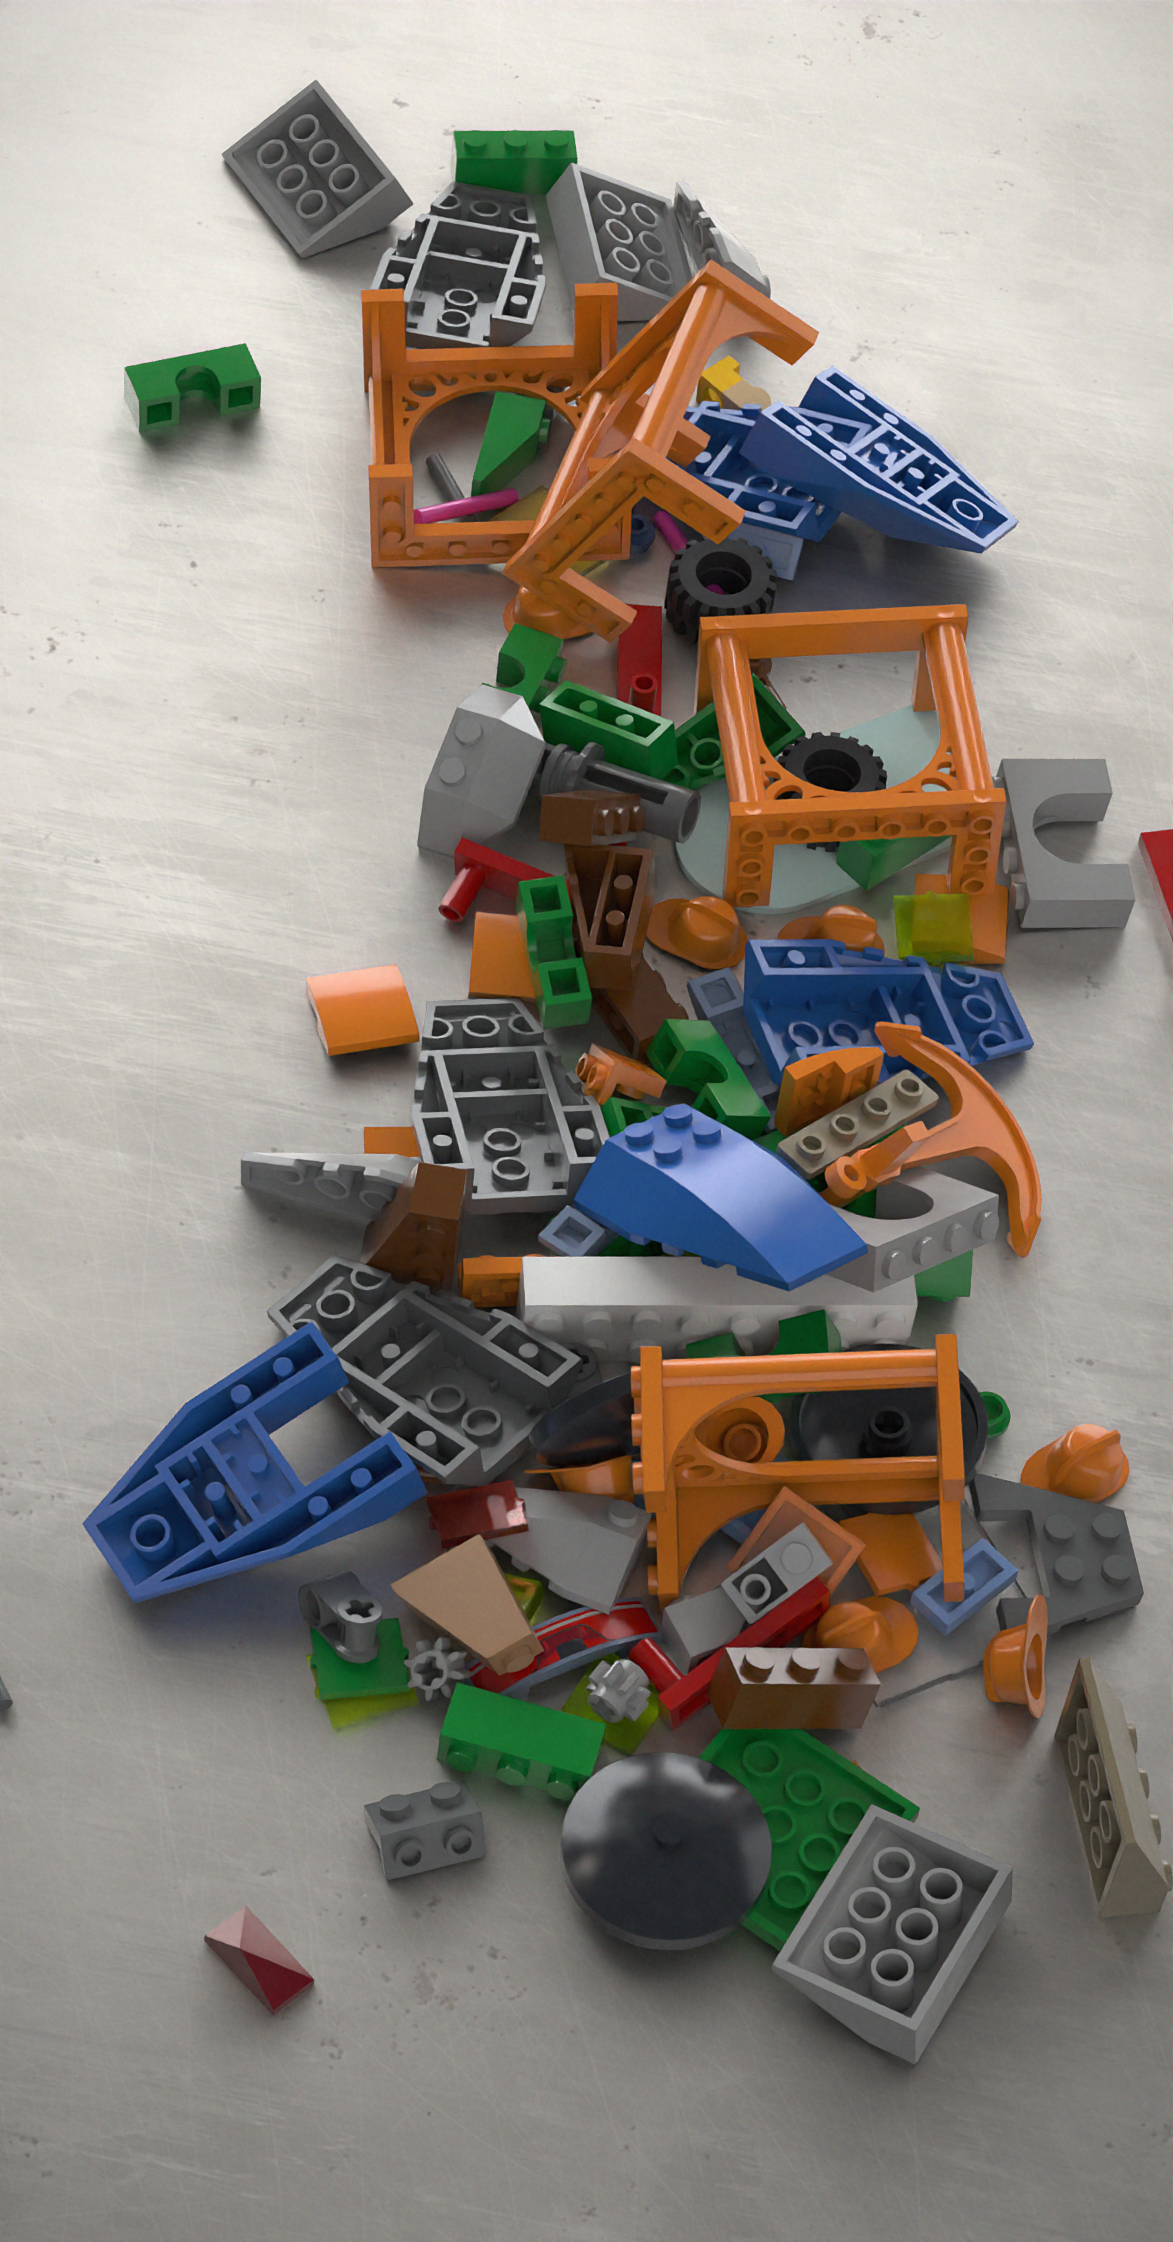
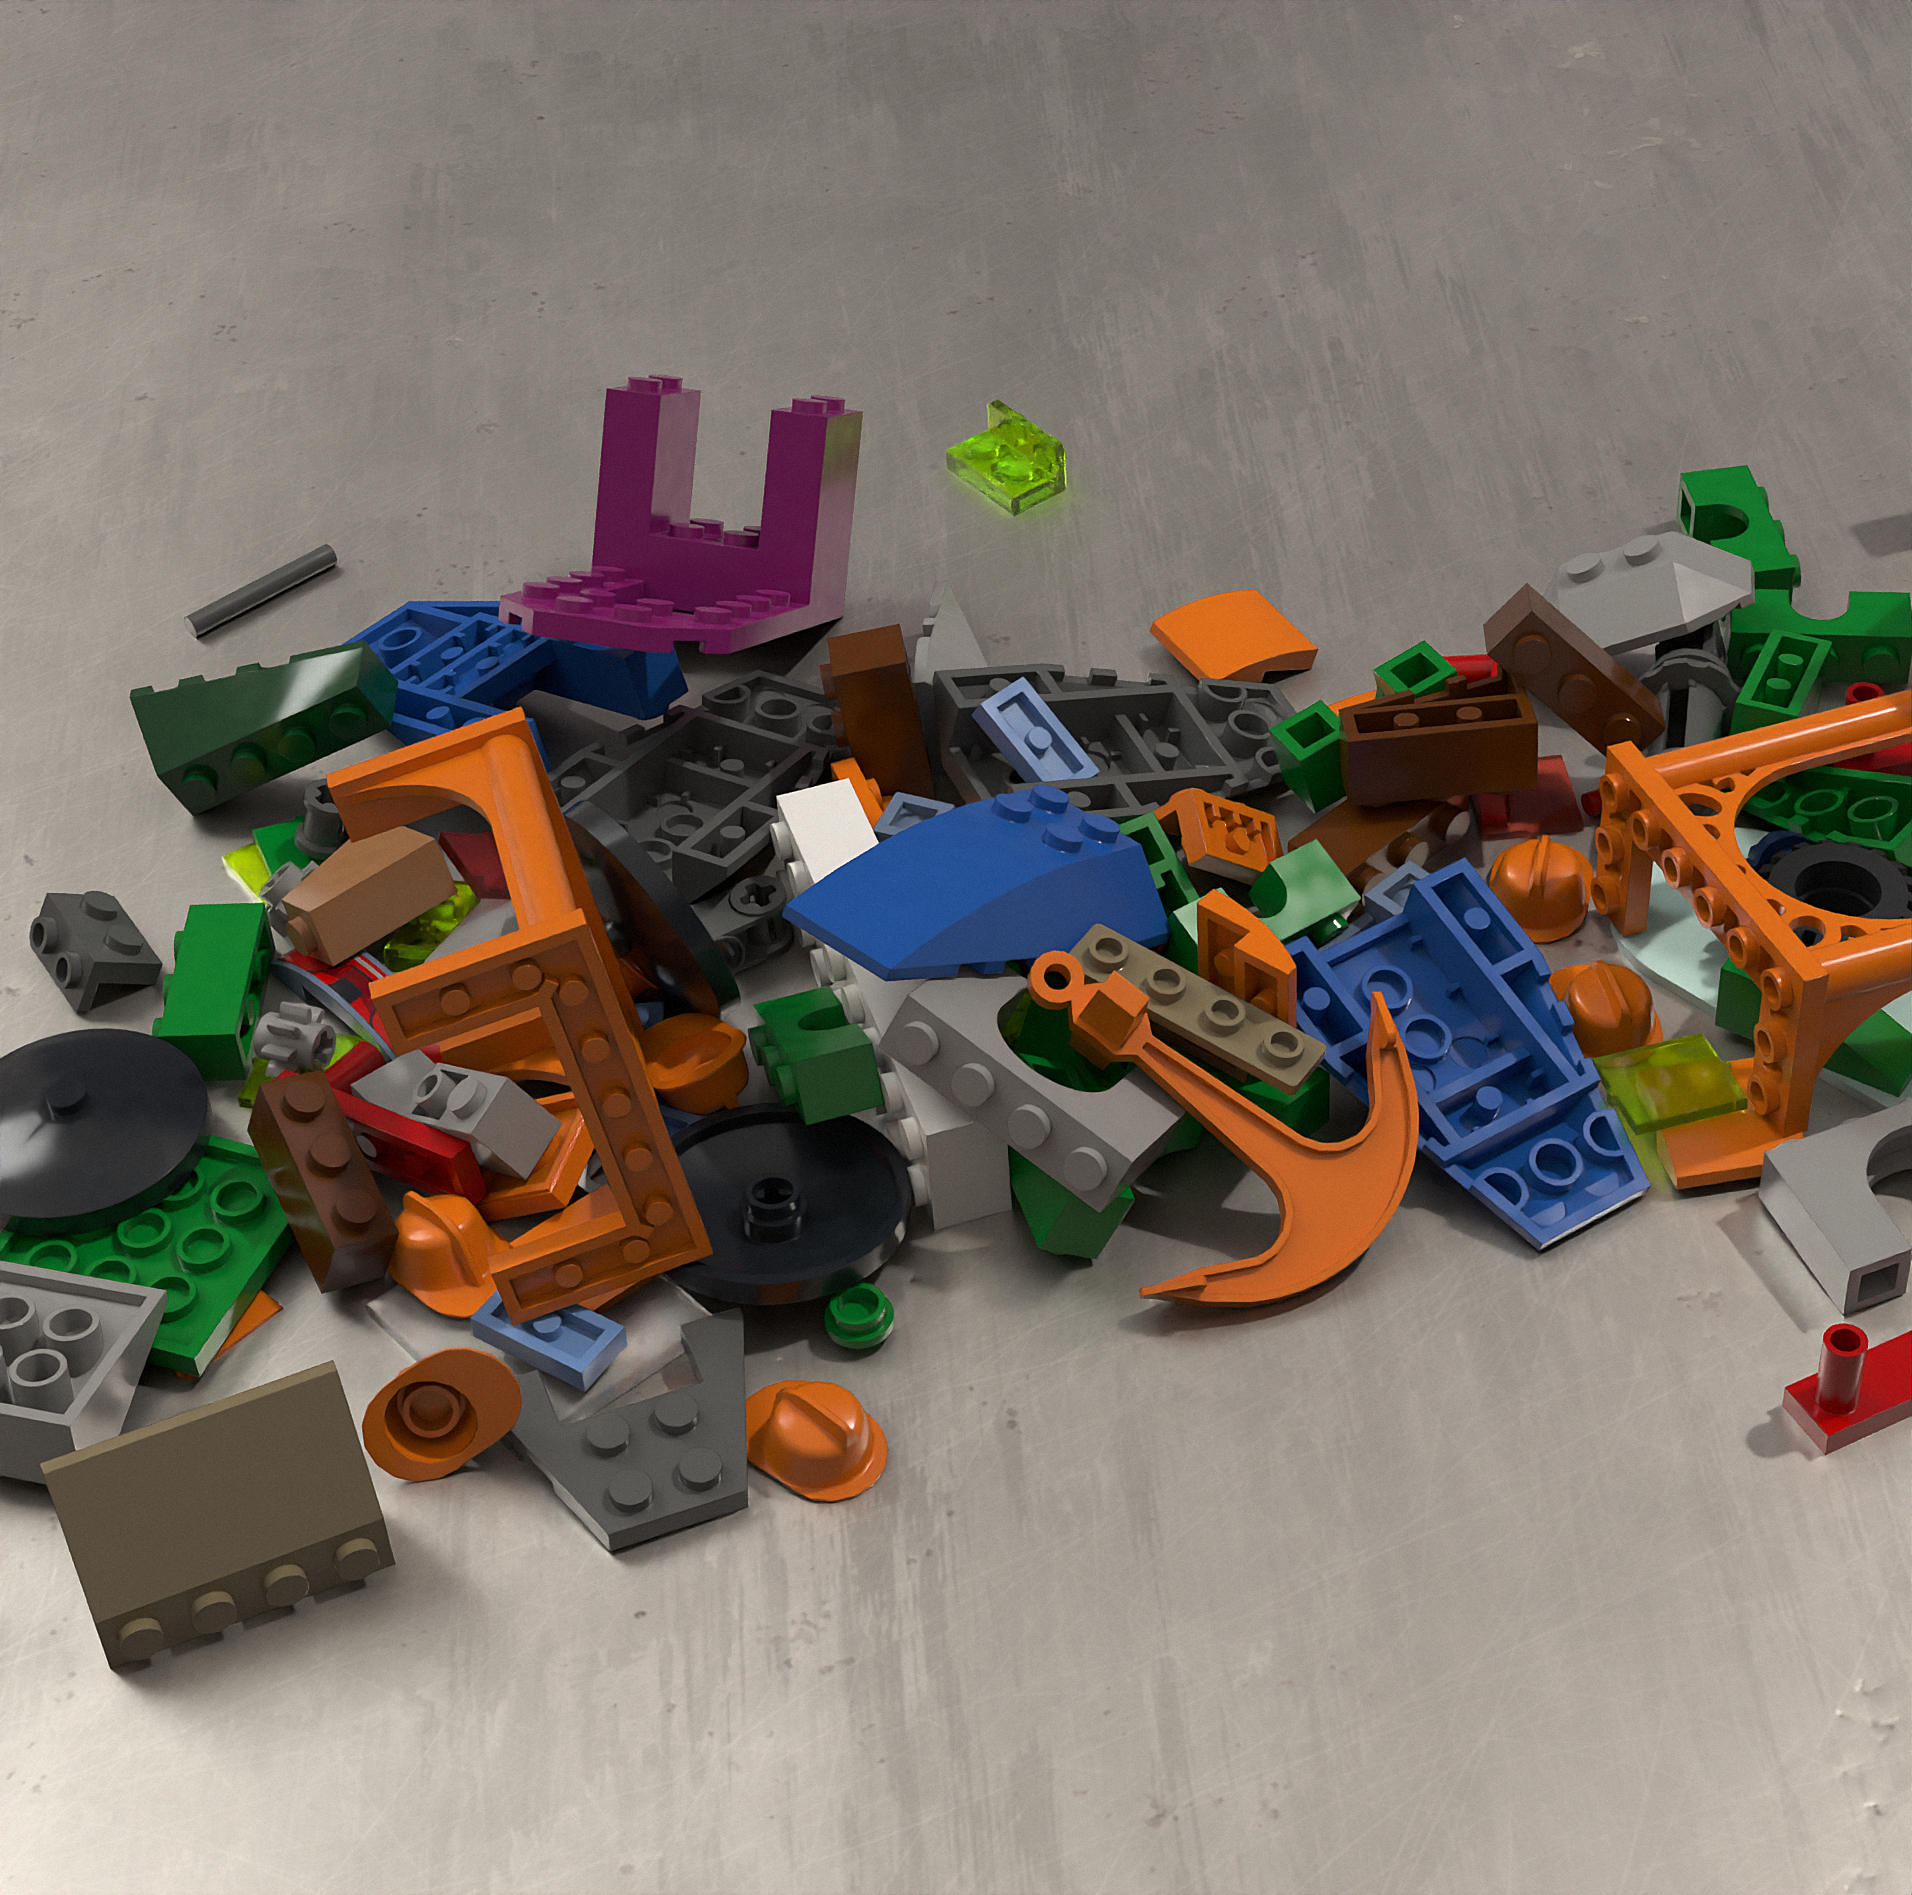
camera: 85 degrees right, 10 degrees down
none -> dark green wedge [129,640,398,816]
none -> magenta bracket [498,375,863,654]
none -> clear neon green bracket [946,400,1067,516]
none -> medium blue plate [971,676,1100,783]
none -> green arch [1676,465,1801,622]

